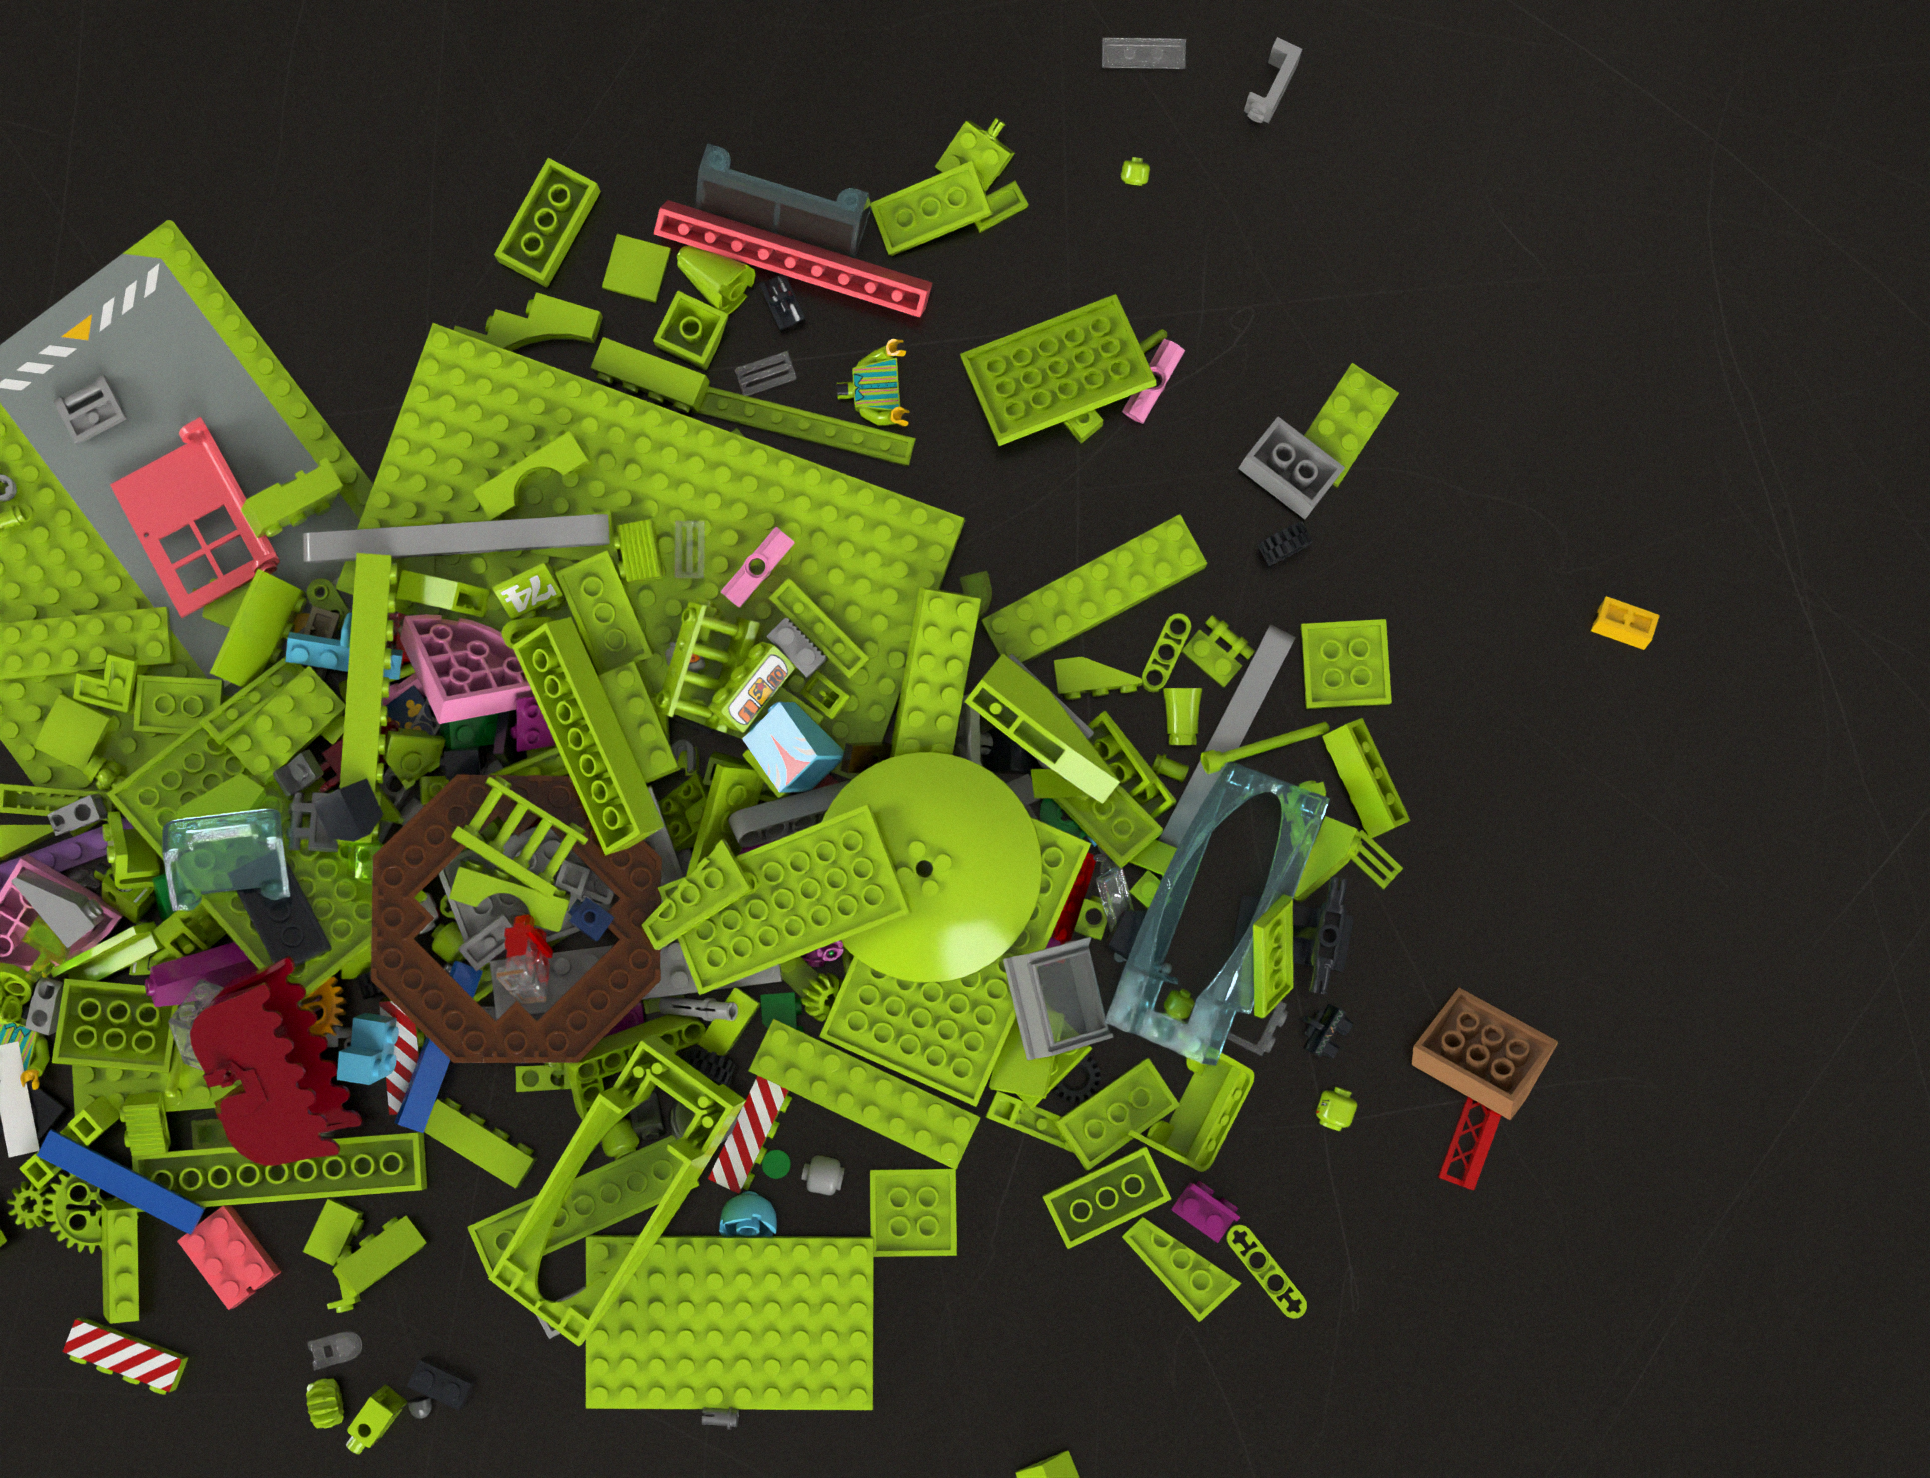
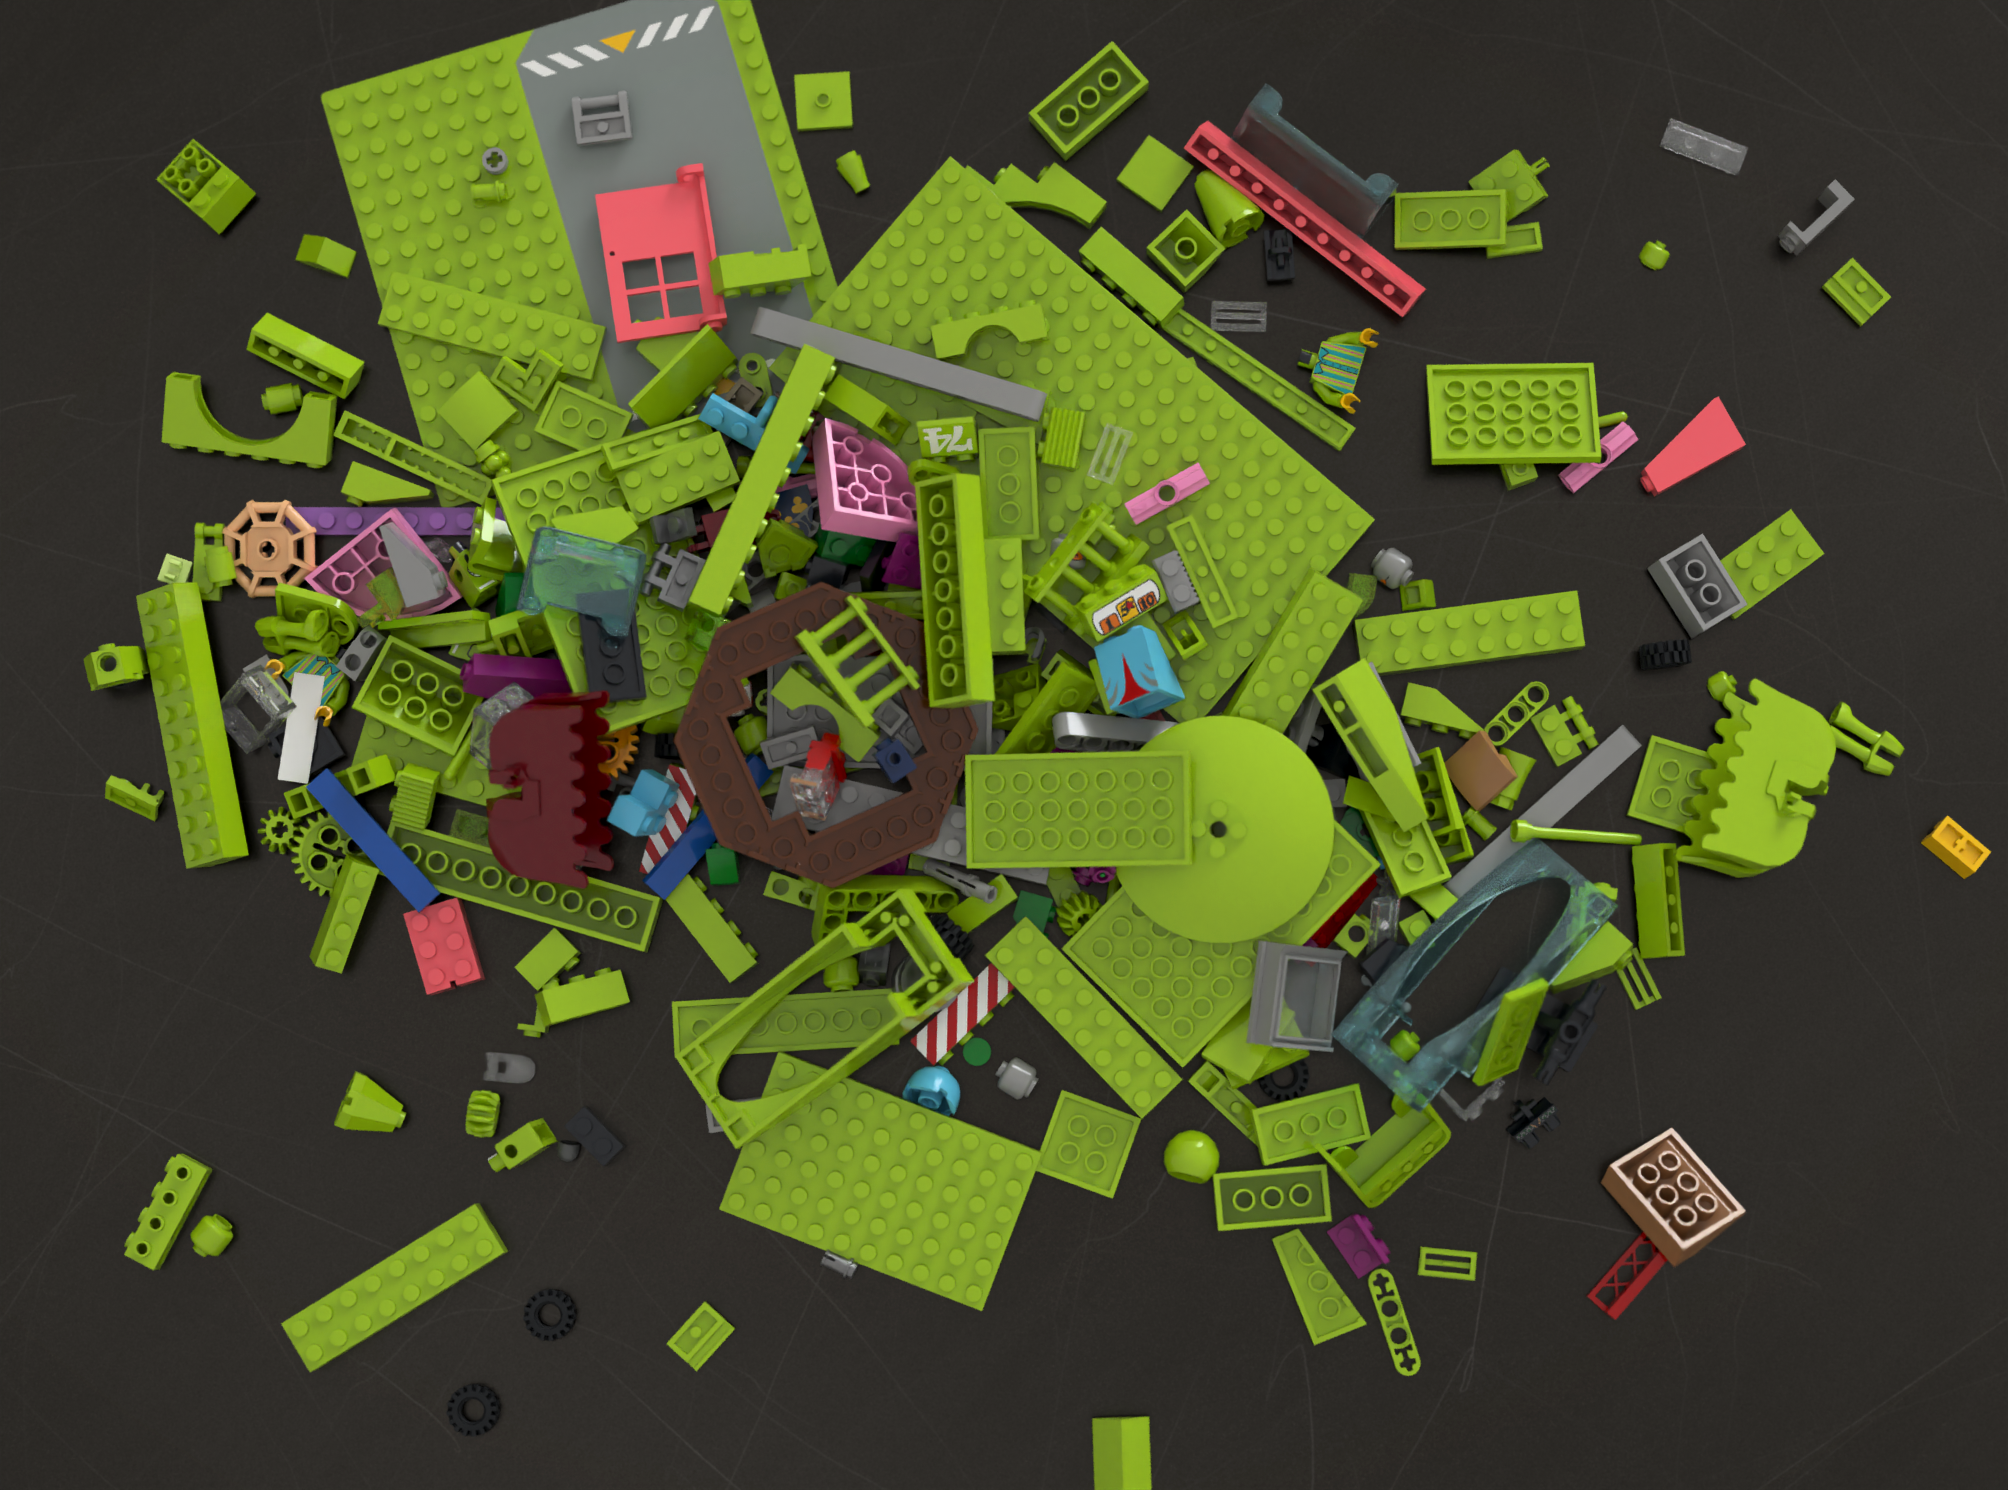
camera: 25 degrees right, 0 degrees up
light grey leg [47,793,108,836] -> none
brick [63,1317,189,1395] -> none
black slope [313,778,383,842] -> none
lime wing [642,839,753,950] -> none
dark brown plate [841,742,892,773] -> none
lime head [1316,1086,1357,1131] -> none
none -> lime cone [334,1071,406,1132]
none -> green slope [706,843,741,886]
none -> lime plate [794,72,853,131]
none -> lime cone [835,150,870,193]
none -> lime helmet [1164,1130,1220,1183]
none -> light grey head [1371,548,1414,589]
none -> lime slope [1399,579,1436,611]
none -> lime tile [1417,1246,1477,1281]
none -> medium nougat slope [1444,730,1518,811]
none -> coral slope [1640,396,1746,497]
none -> lime animal [1674,678,1836,878]
none -> lime piece [1707,671,1737,702]
none -> lime plate [1822,258,1891,327]
none -> lime piece [1829,701,1905,776]

